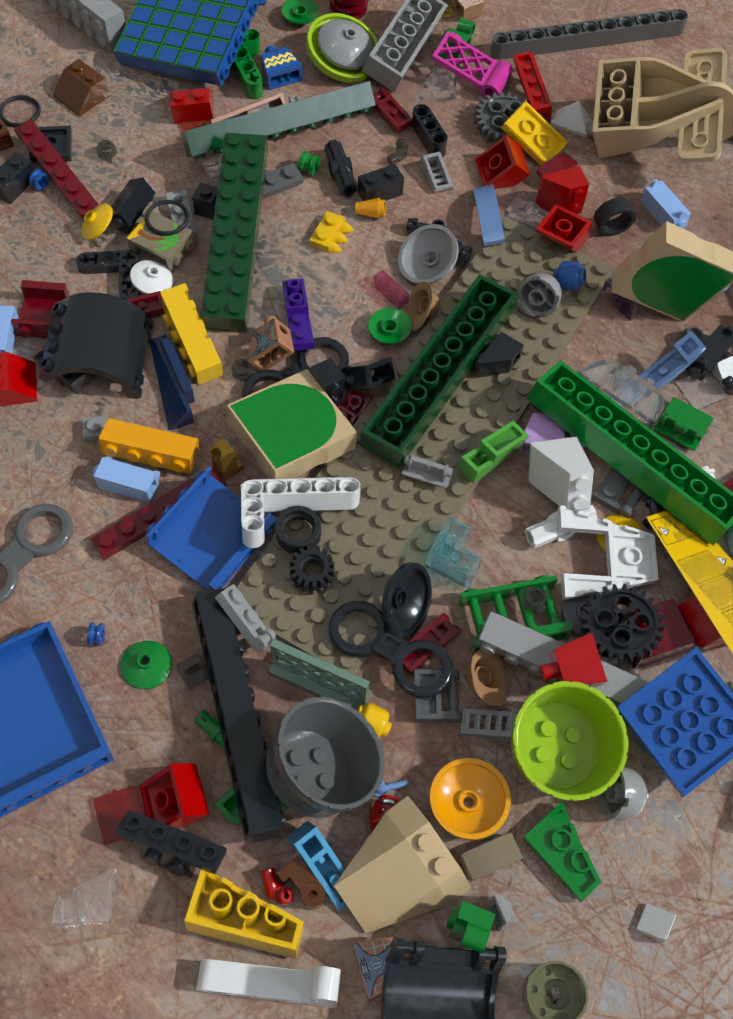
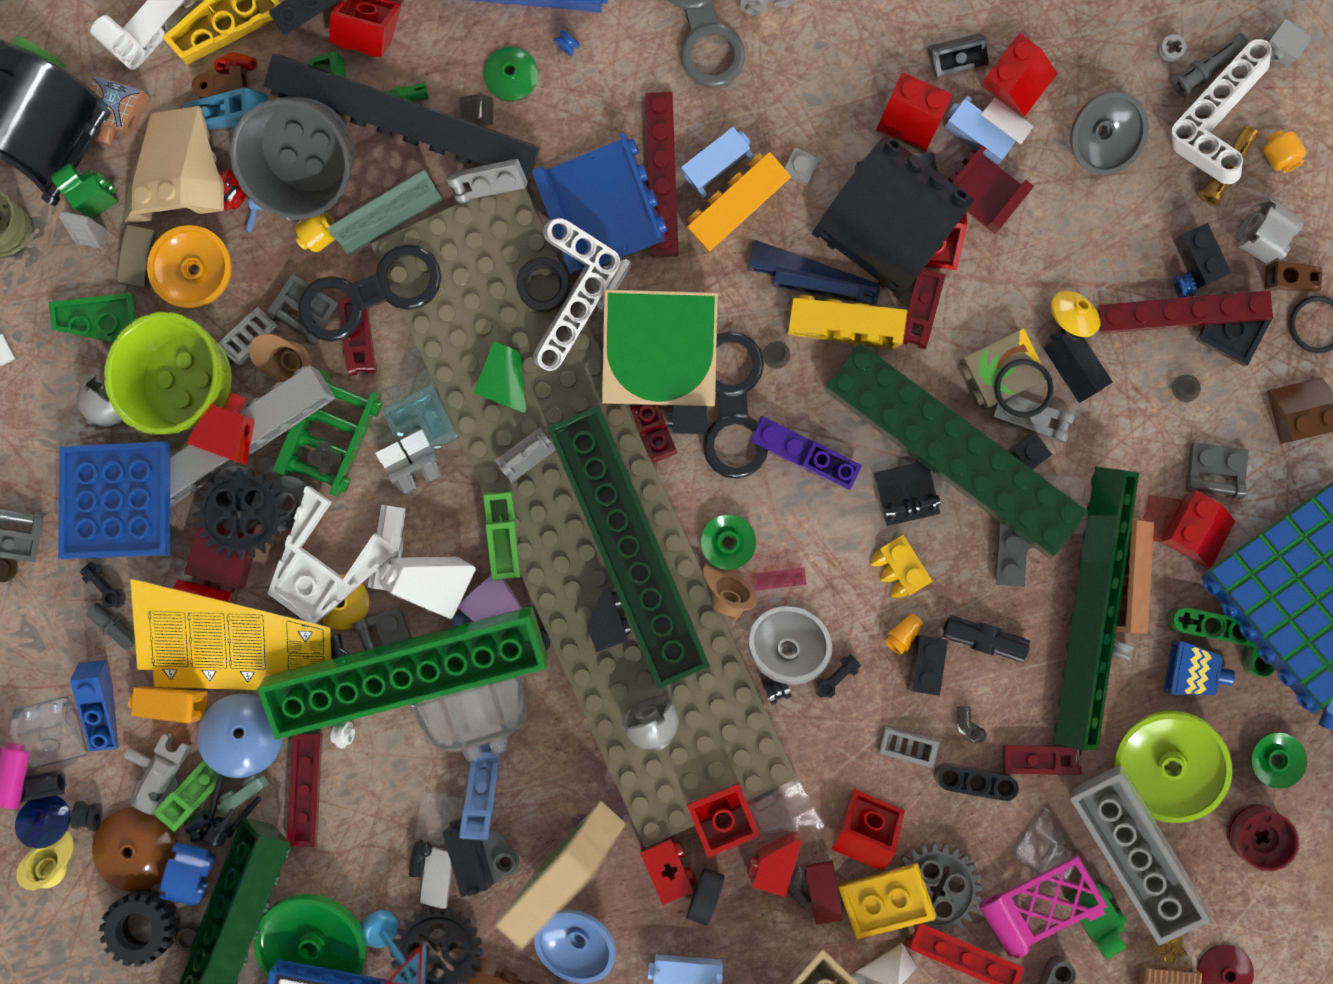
camera: 125 degrees right, 25 degrees up
black beam [76,250,140,300] -> none
white dish [130,260,173,294] -> none
pearl gold leg [210,438,244,481] -> none
nougat torso [248,316,294,370] -> none
black tyre [289,545,334,594] -> none
green wheel [297,151,321,176] -> none
light grey dish [318,19,374,70] -> none
black torso [341,357,396,390] -> none
black dish [382,562,432,638] -> none
medium blue slope [473,185,505,246] -> none
blue head [553,261,586,290] -> none
green hinge [653,397,714,451] -> none
none -> light grey hips [375,429,441,495]
none -> green slope [474,341,527,414]
none -> red brick [640,836,696,906]
none -> black hinge [874,462,941,526]
none -> dark grey plate [1186,443,1249,499]

